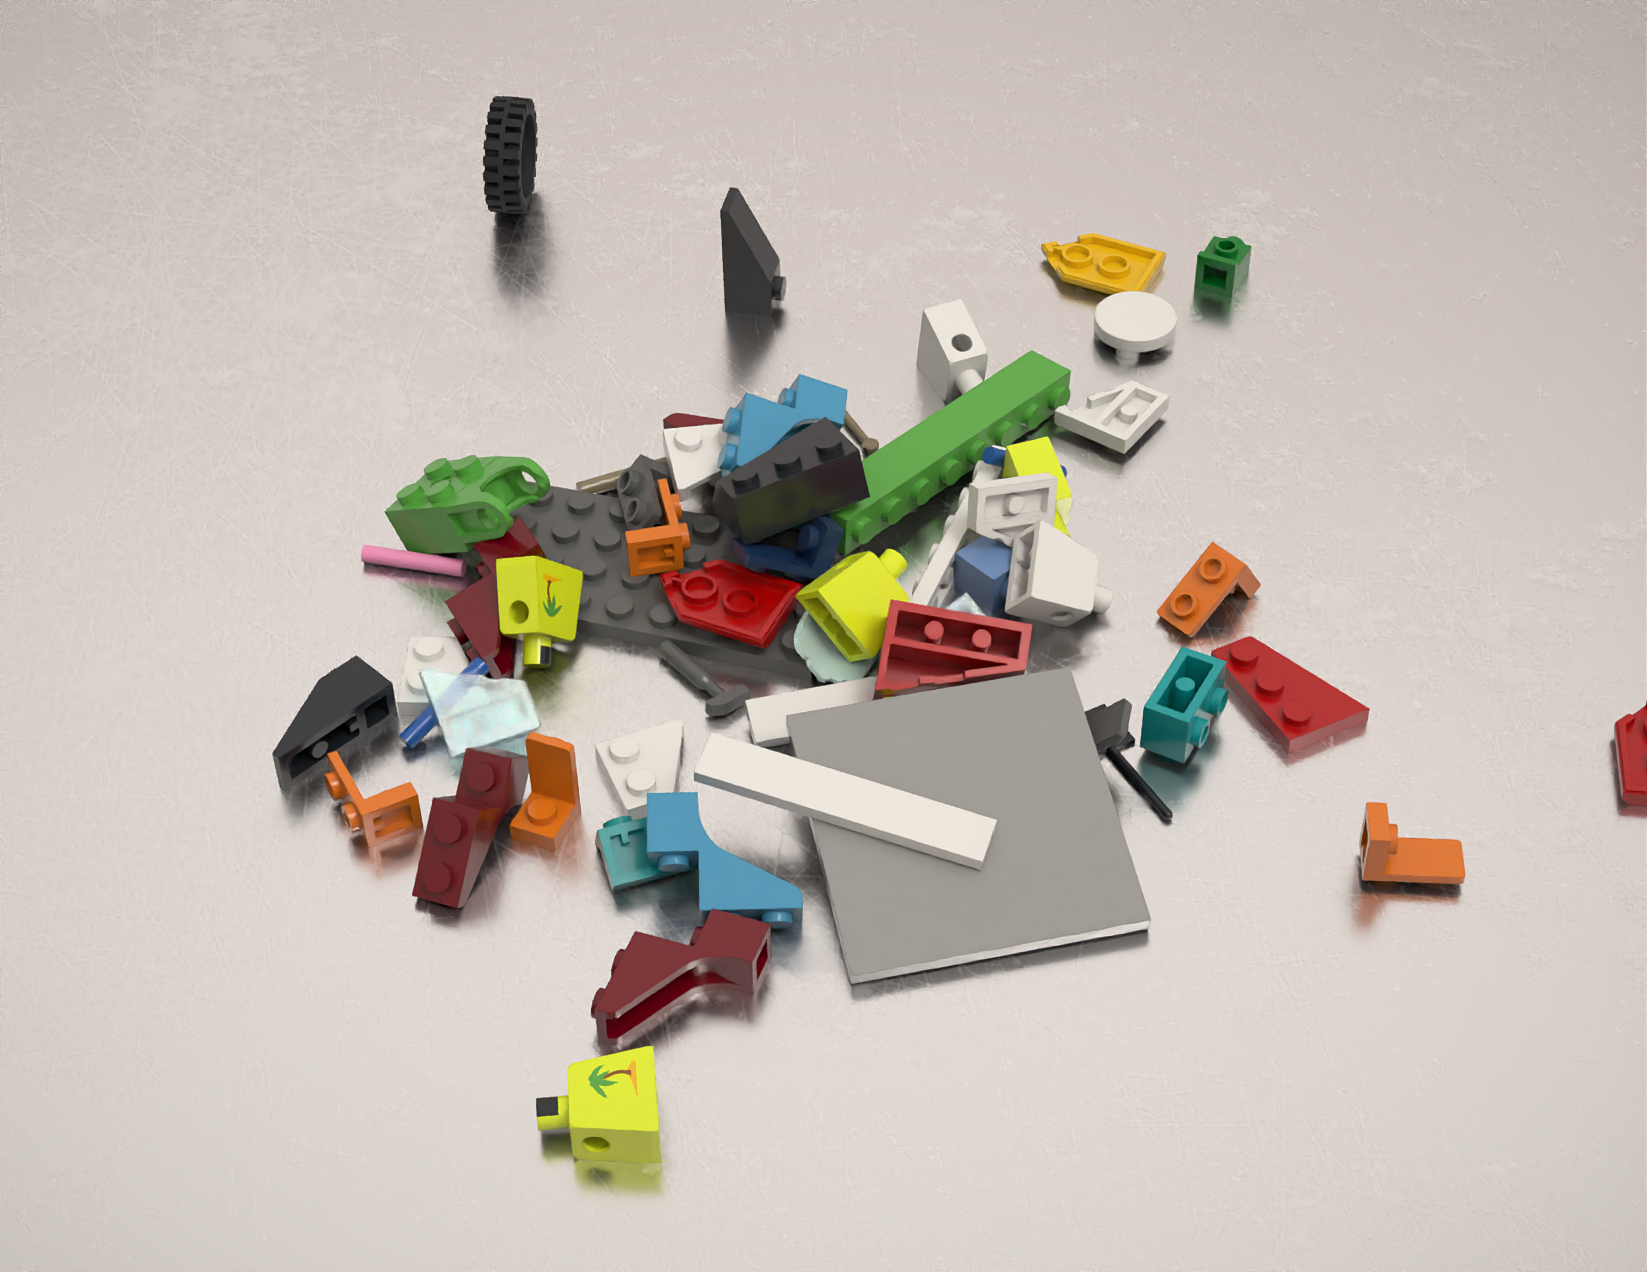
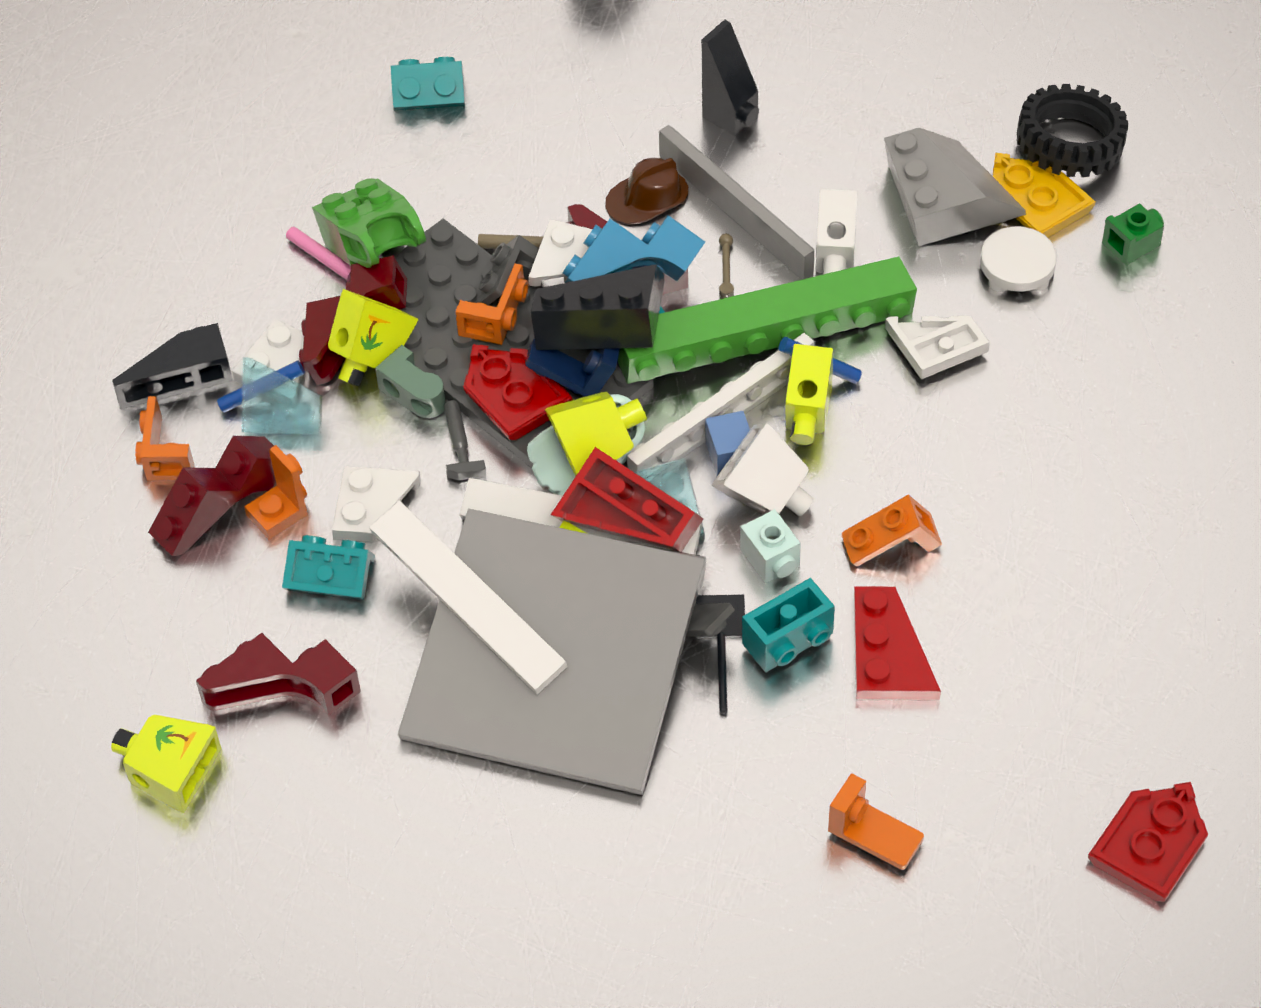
camera: 30 degrees right, 10 degrees up
dark azure arch [647,792,803,929] -> none
white wing [967,472,1057,547] -> none
none -> sand green leg [375,345,446,419]
none -> teal bracket [390,57,465,111]
none -> reddish brown piece [605,158,689,225]
none -> light grey tile [659,125,814,279]
none -> light aqua brick [740,509,801,584]
none -> light grey wedge [884,128,1026,246]
none -> black tyre [1016,84,1128,177]

